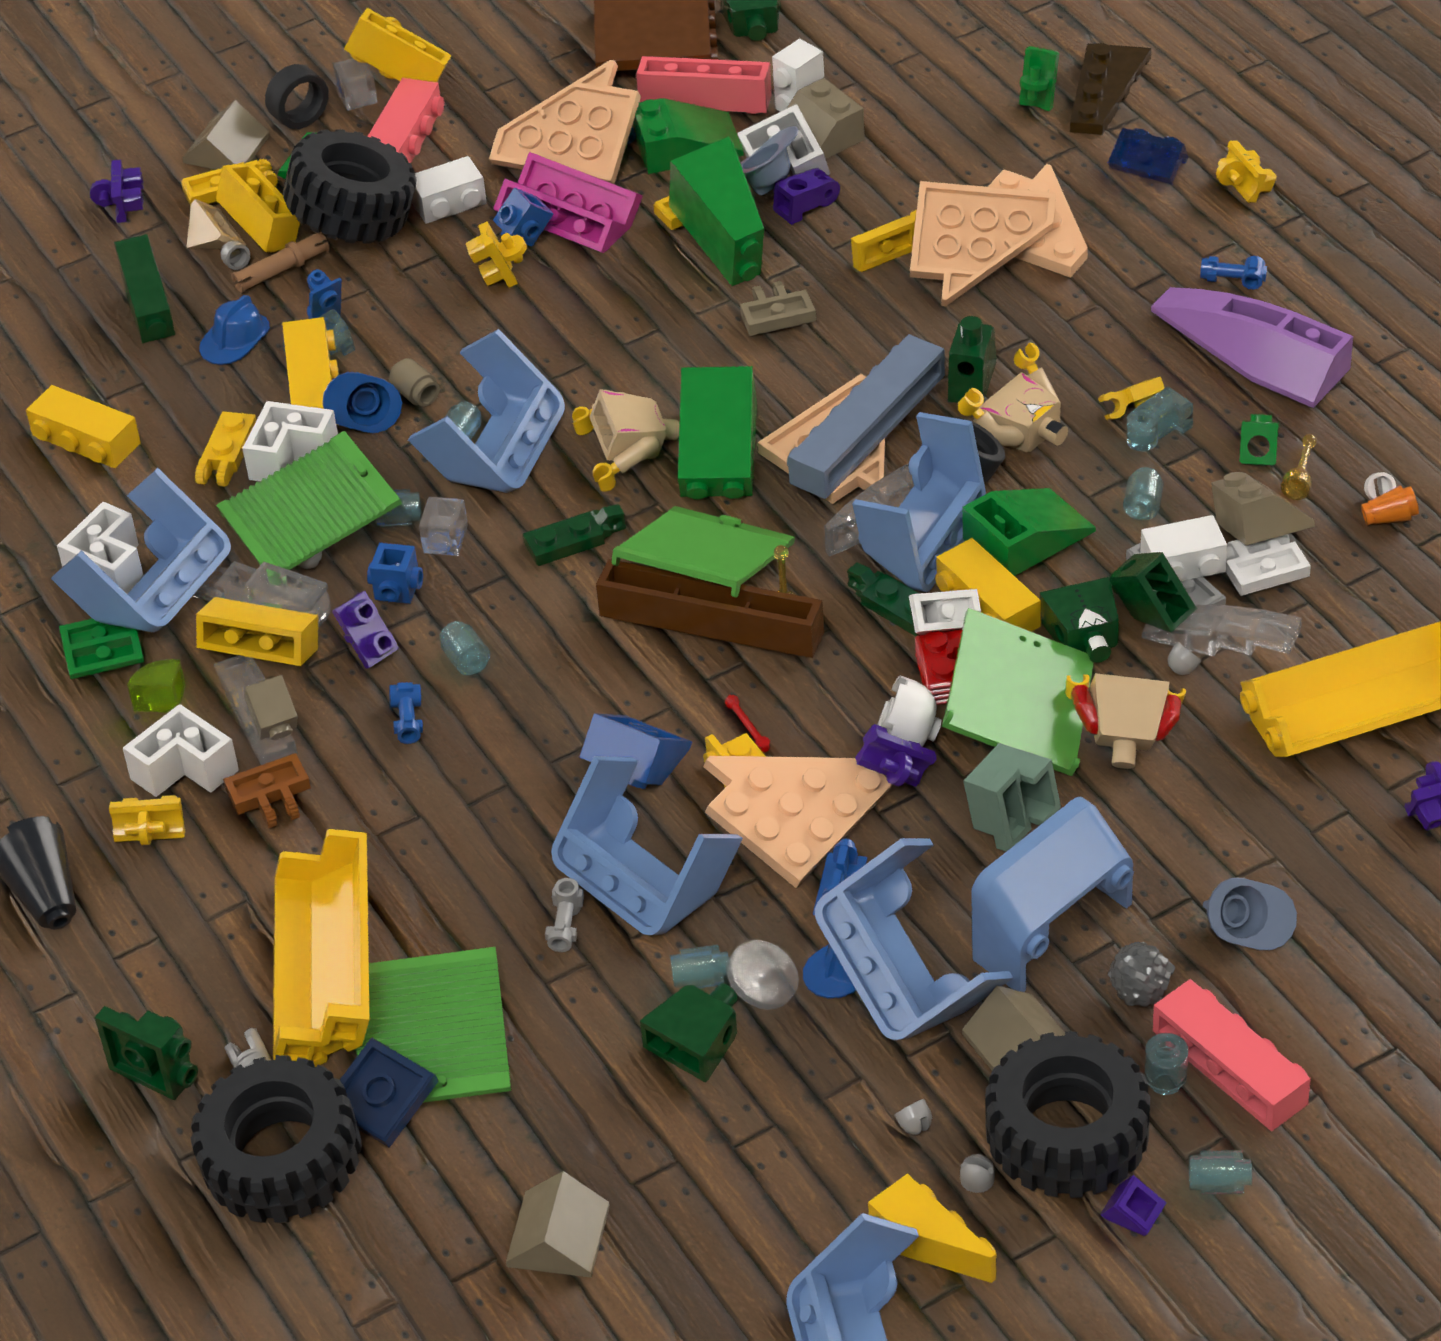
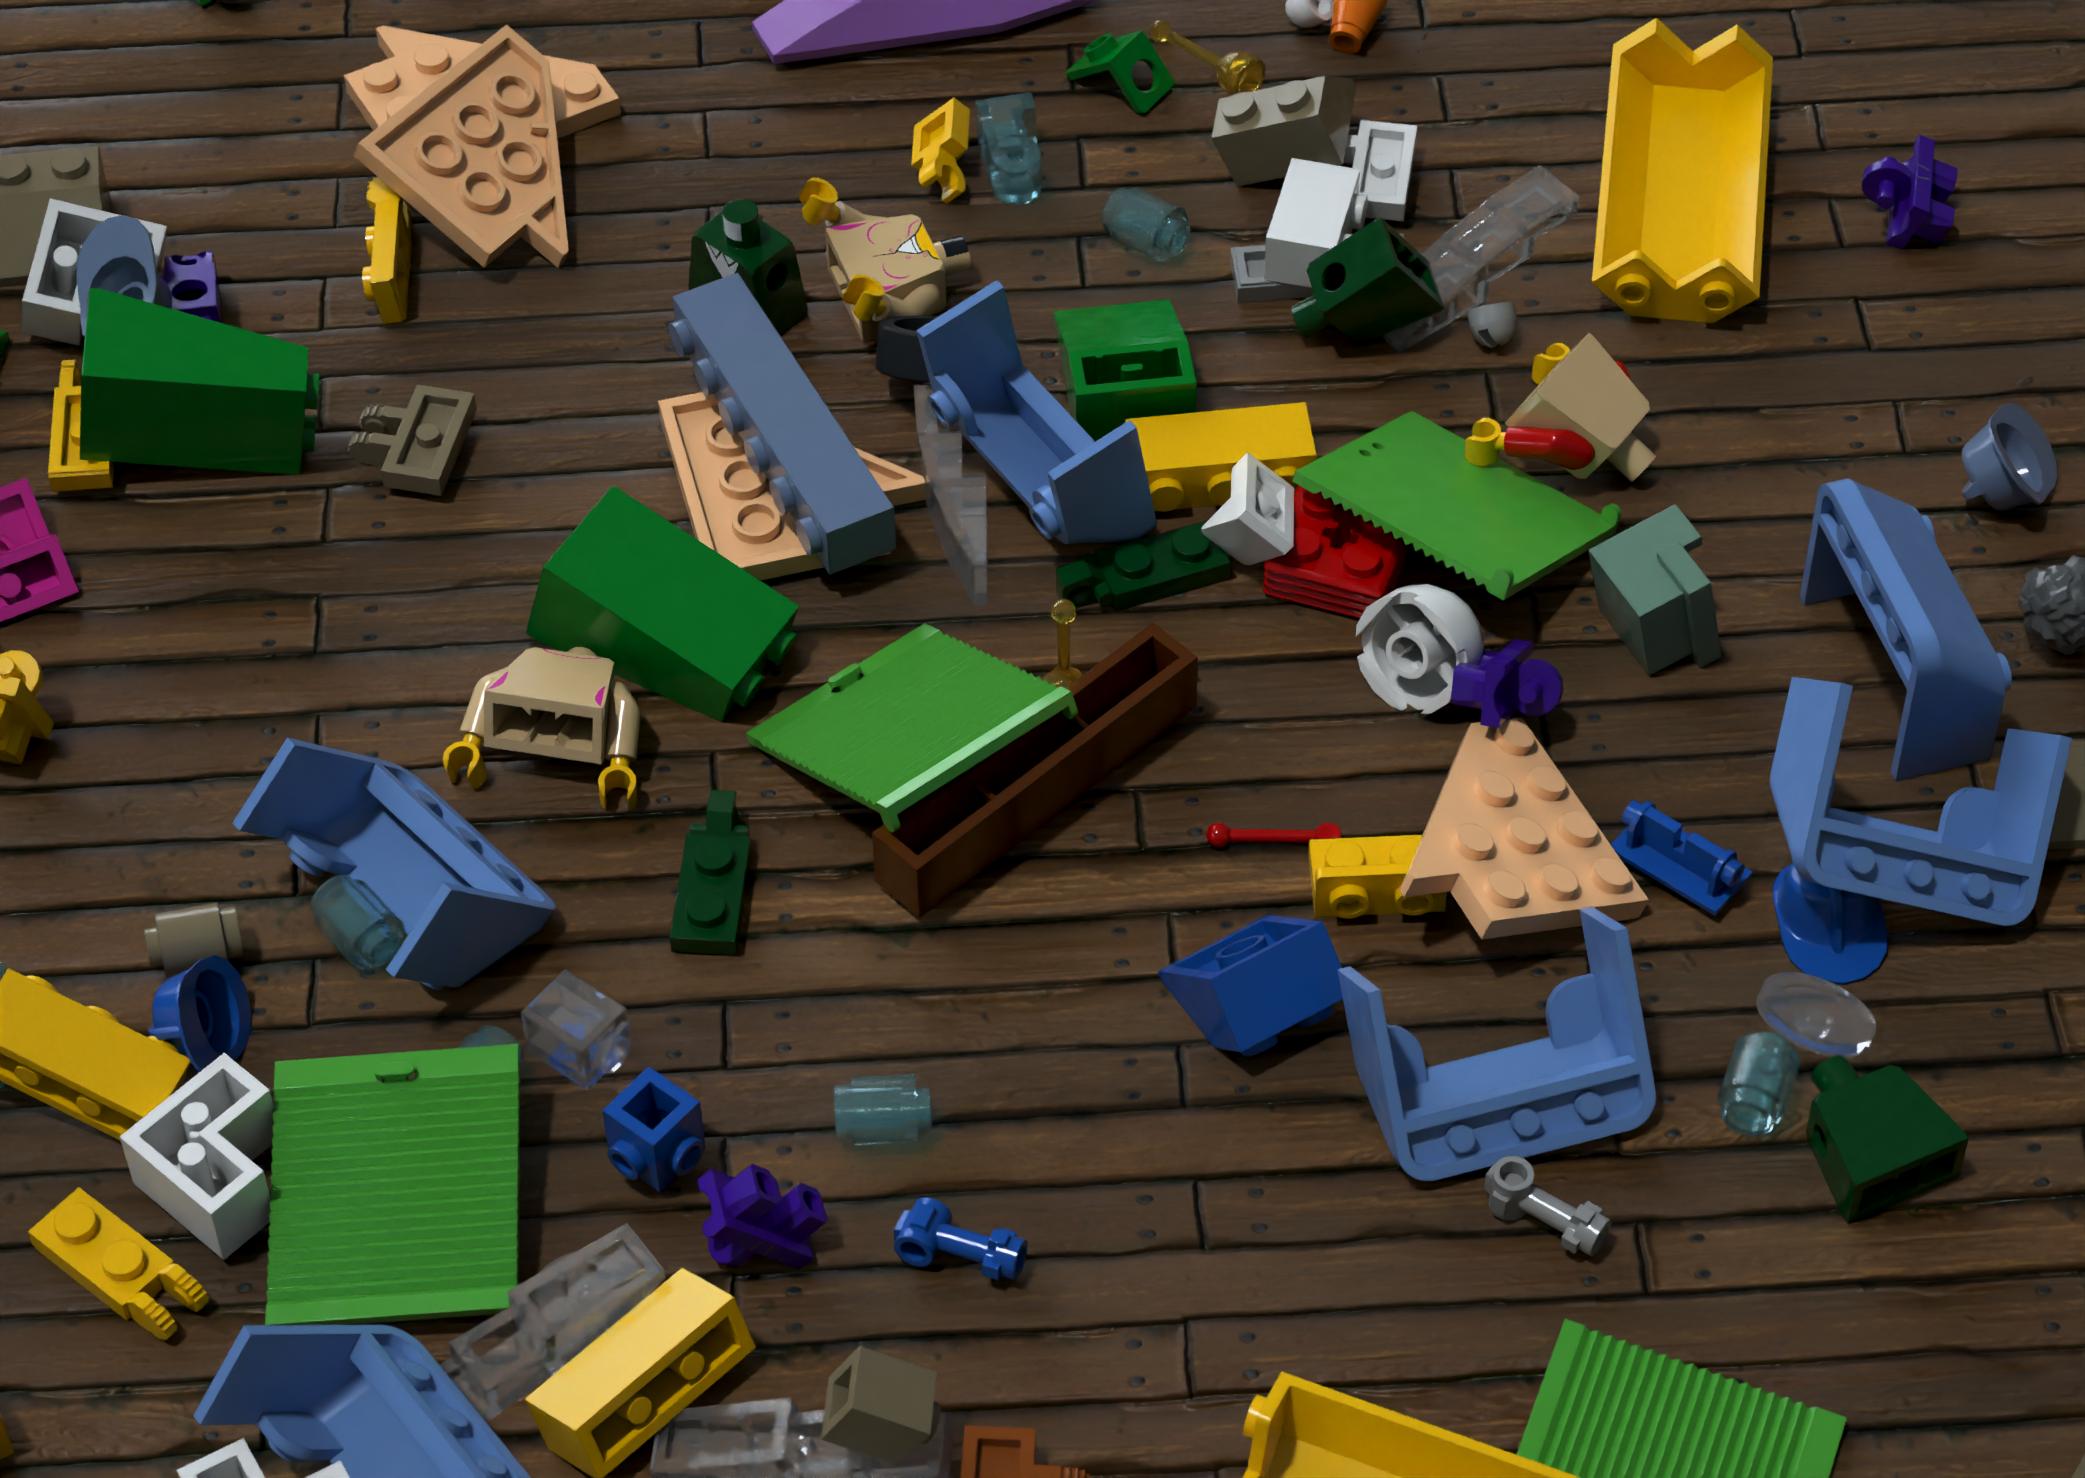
camera: 65 degrees left, 5 degrees up
dark green torso [1040,577,1119,663] -> none

